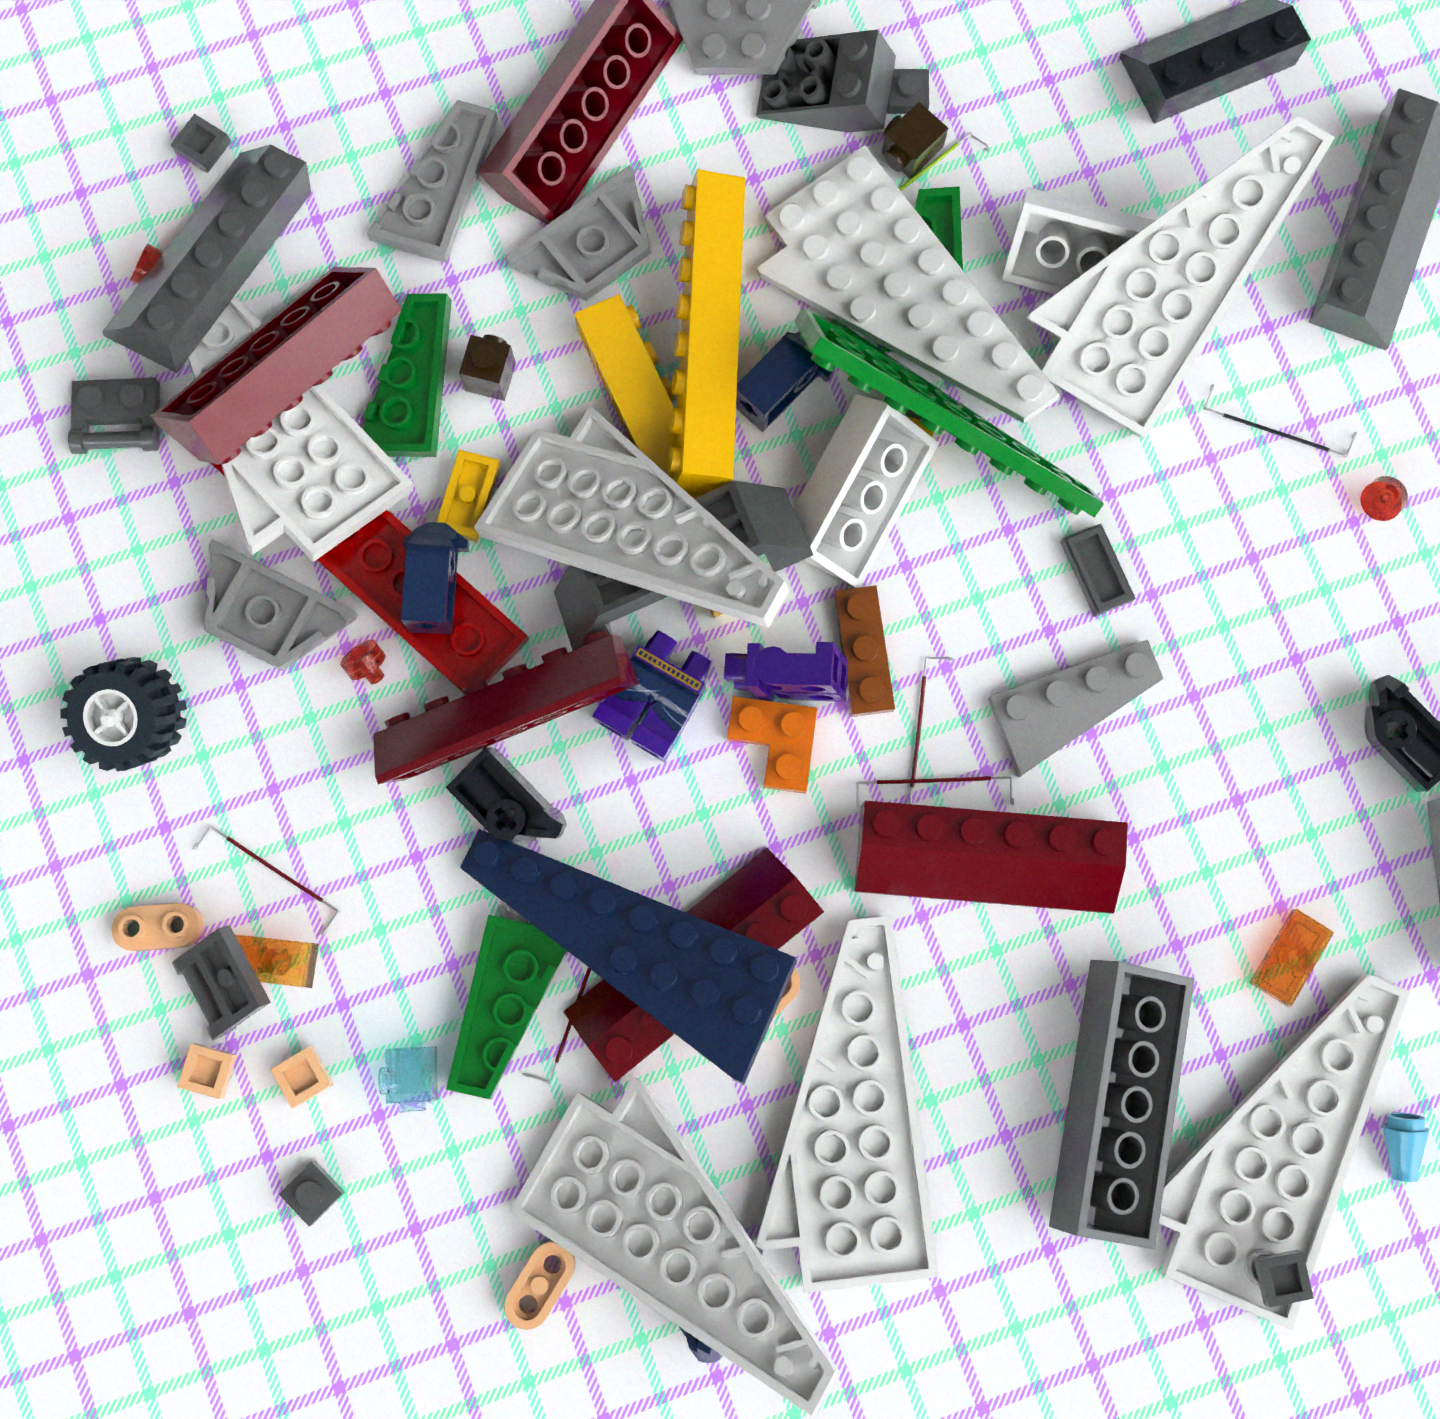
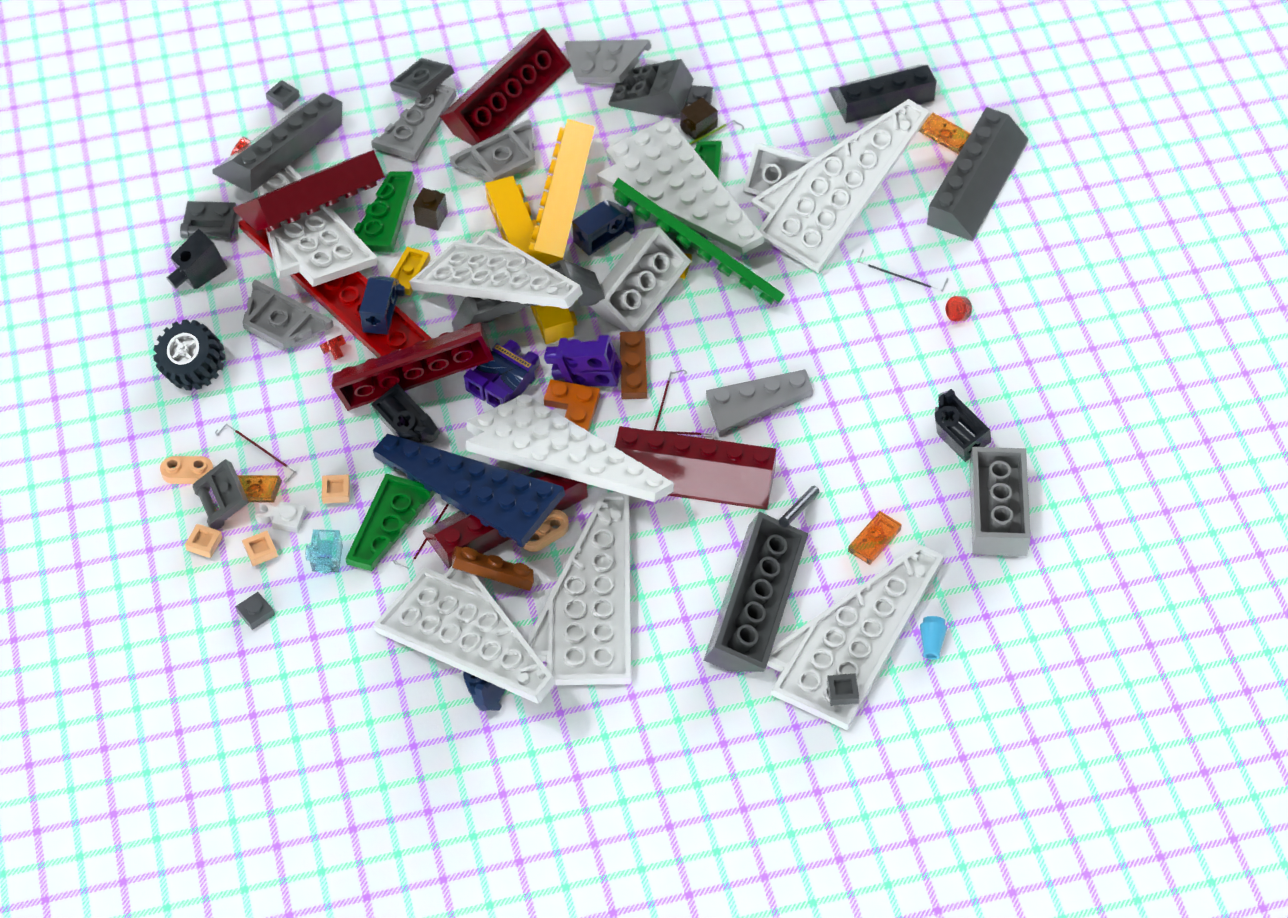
camera: 10 degrees right, 25 degrees down
light nougat plate [504,1240,576,1330] -> none
dark grey tile [1060,524,1136,618] -> none
none -> black torso [166,229,228,289]
none -> white plate [255,501,306,533]
none -> light nougat plate [321,474,350,504]
none -> dark grey tile [389,58,455,99]
none -> dark orange plate [452,546,534,591]
none -> white wing [466,394,674,502]
none -> bar [779,486,819,527]
none -> clear orange plate [918,112,971,154]

